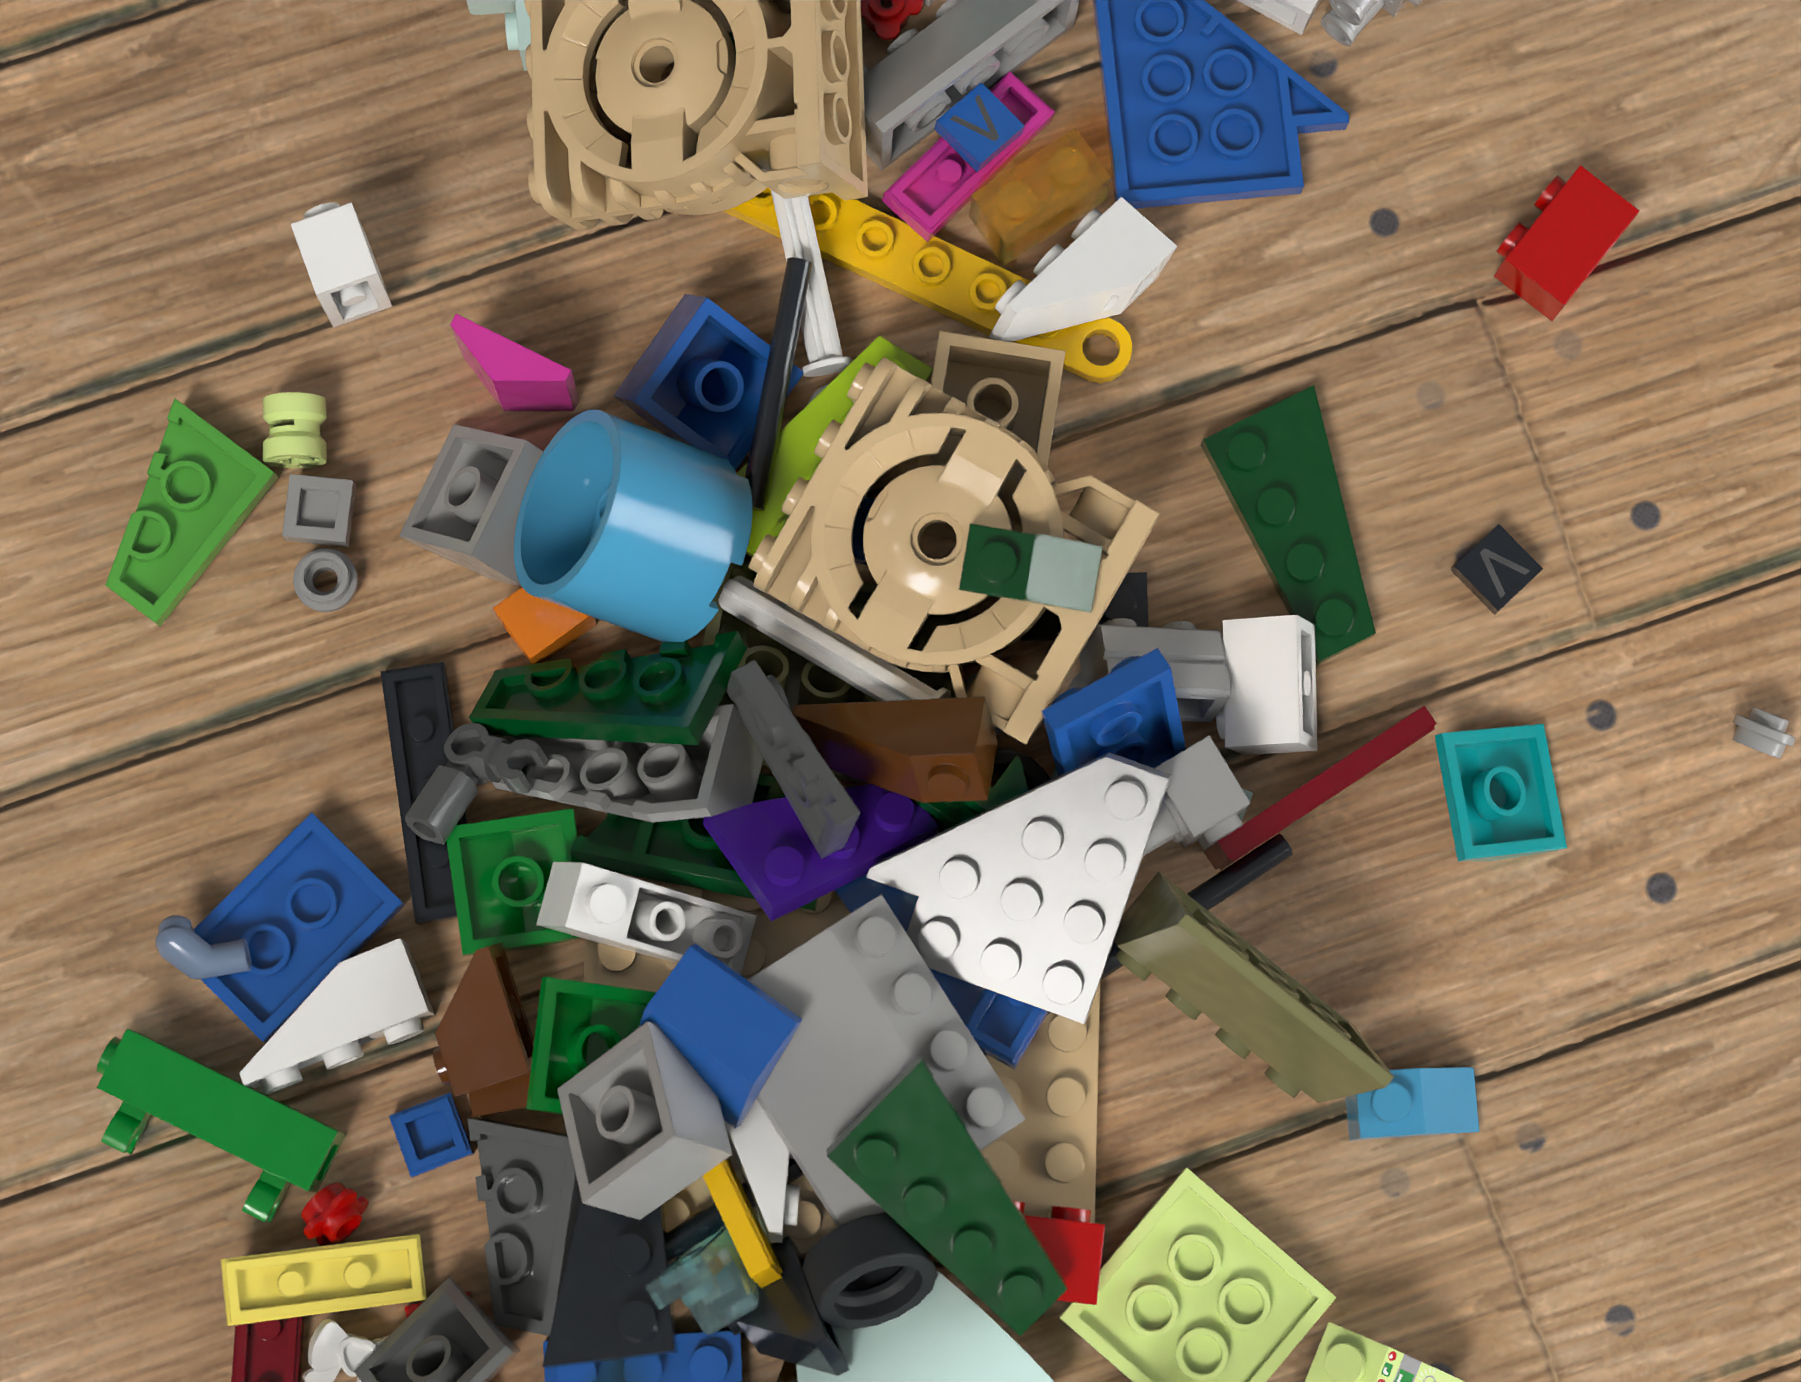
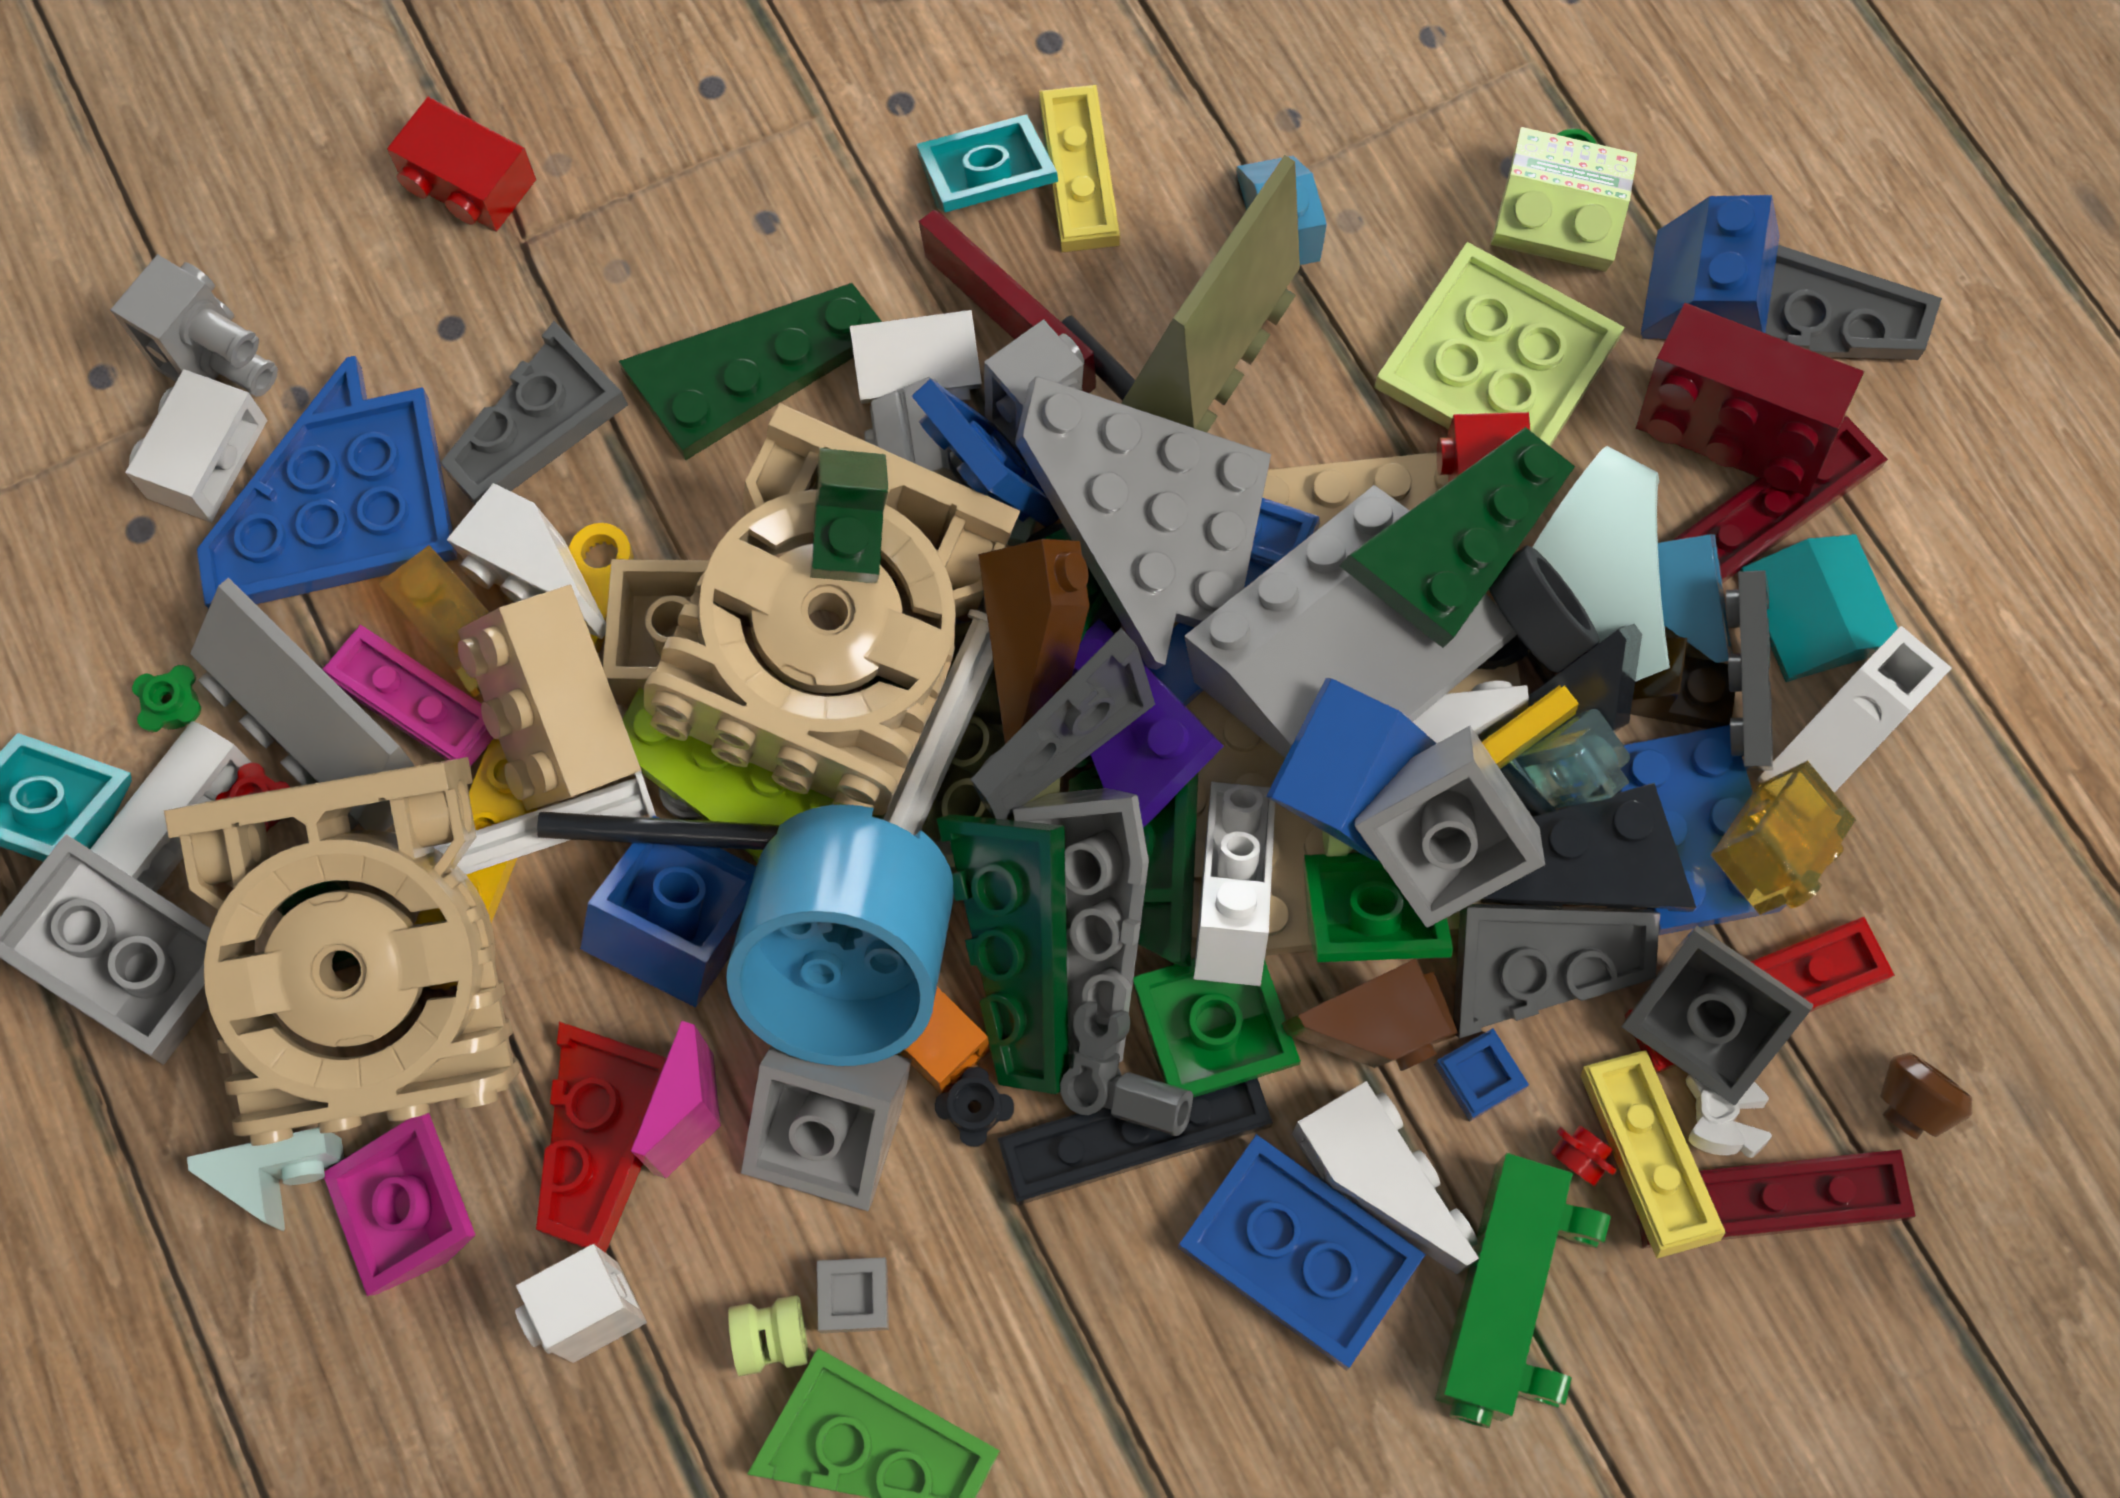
camera: 90 degrees left, 10 degrees down
sand blue arm [155,915,251,980] -> none
light grey plate [293,548,358,612] -> none
blue tile [934,82,1024,173] -> none
black tile [1451,524,1543,615] -> none
none -> dark pink slope [324,1113,476,1296]
none -> dark grey wing [440,321,628,505]
none -> tan brick [457,584,642,811]
none -> red wing [536,1021,667,1253]
none -> black plate [935,1067,1015,1147]
none -> light yellow tile [1039,85,1120,252]

